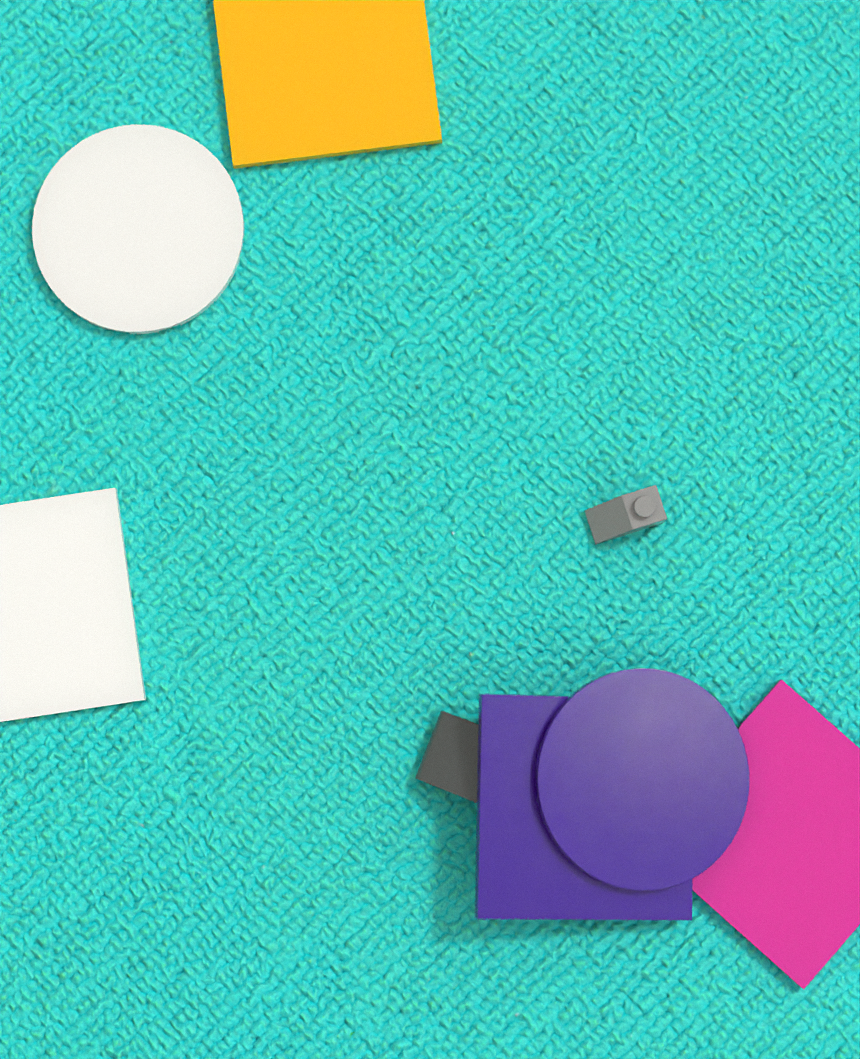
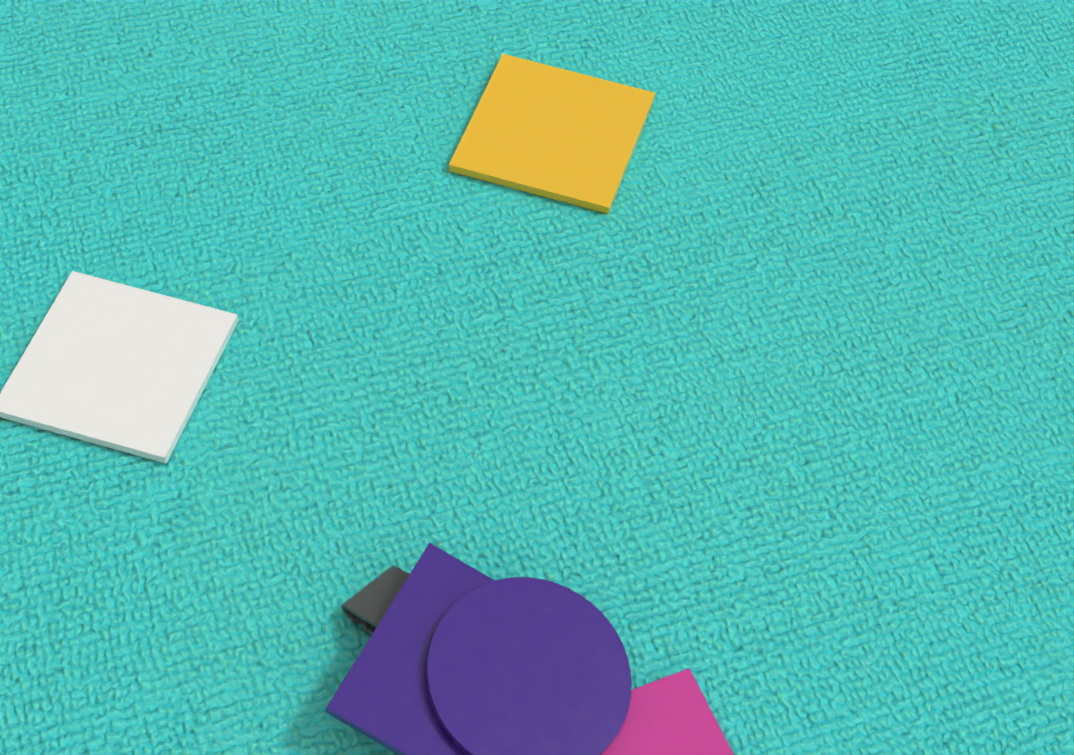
camera: 20 degrees right, 30 degrees down
white tile [32,125,244,334] -> none
light grey slope [584,485,667,545] -> none

